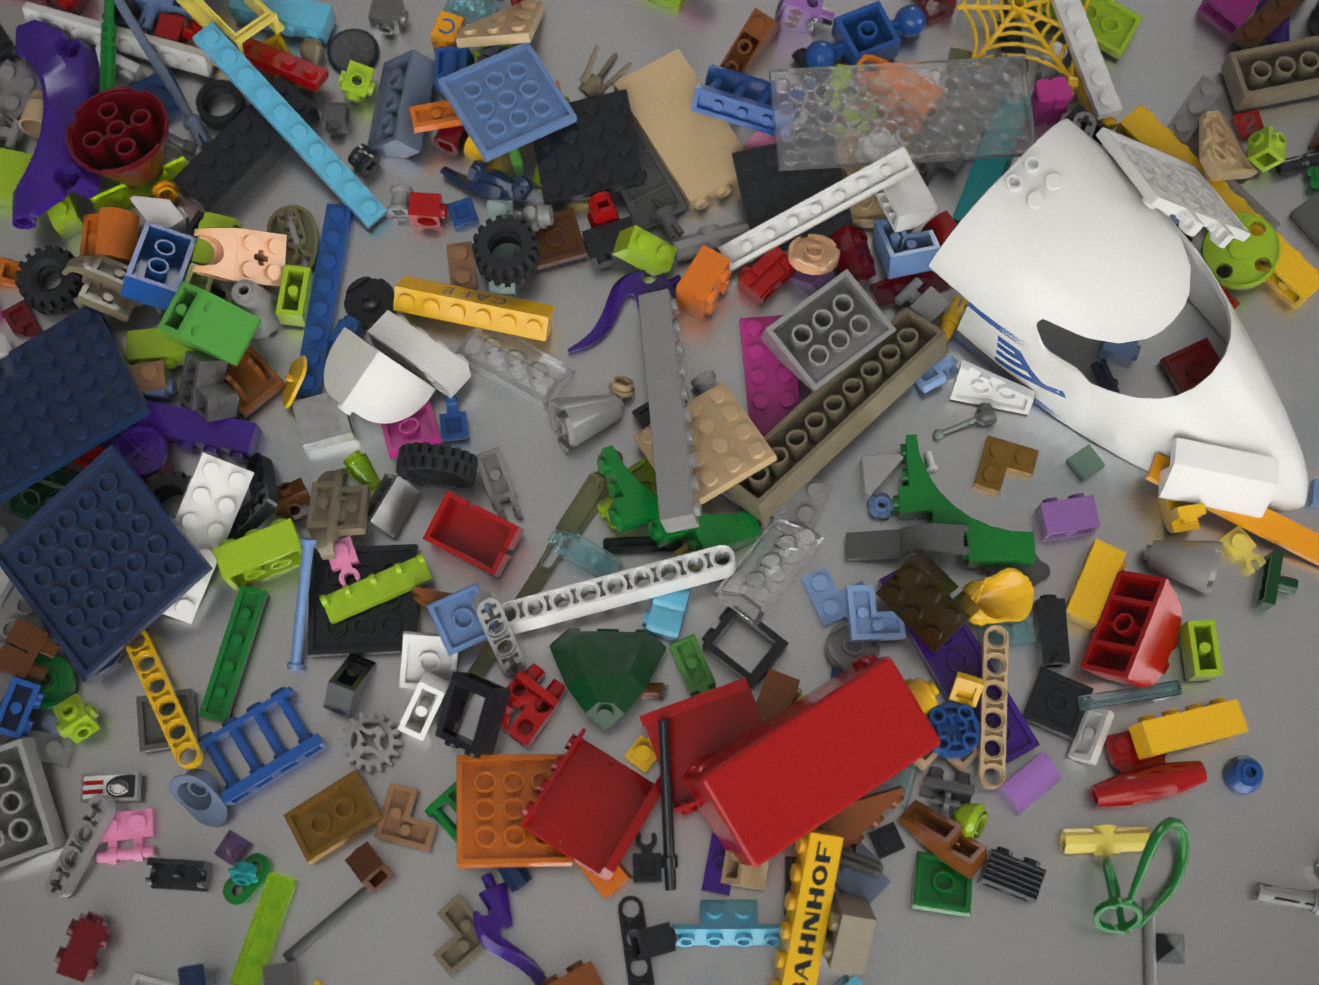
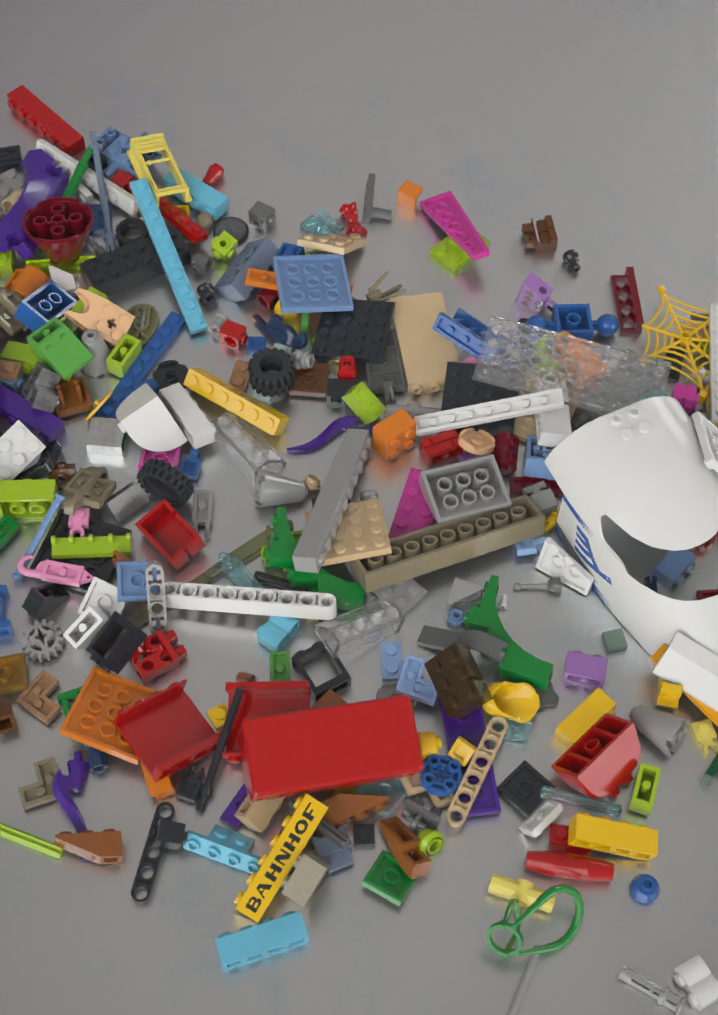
camera: 20 degrees right, 15 degrees down
light orange plate [152,180,178,204] -> none
clear neon green cone [343,450,381,490] -> none
light orange brick [430,10,466,49] -> none
dark green brick [550,628,666,730] -> none
dark orange slope [720,8,782,74] -> none
pearl gold plate [973,435,1039,494] -> none
black brick [977,846,1046,904] -> none
medium lavender brick [996,751,1061,816] -> none
black brick [1032,594,1070,669] -> none
black slope [1156,933,1185,964] -> none
none -> bright pink plate [17,555,94,587]

